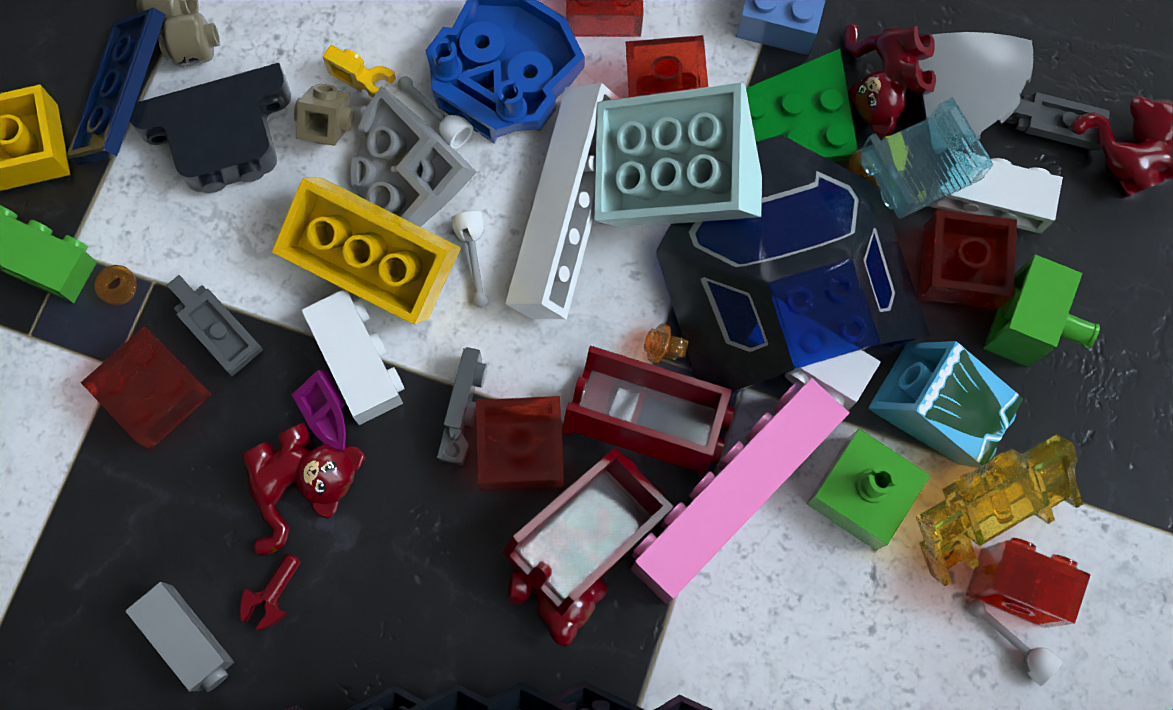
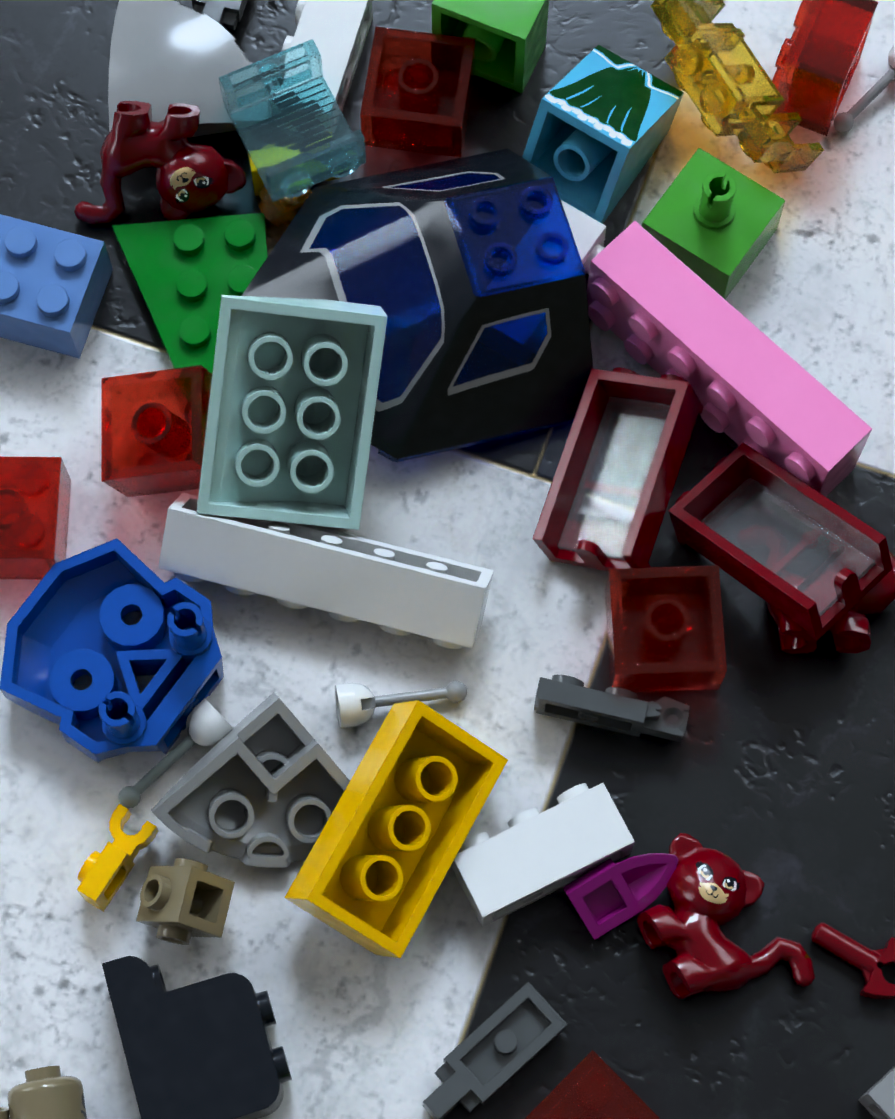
camera: 85 degrees left, 5 degrees down
clear orange plate [644,323,688,363] -> none

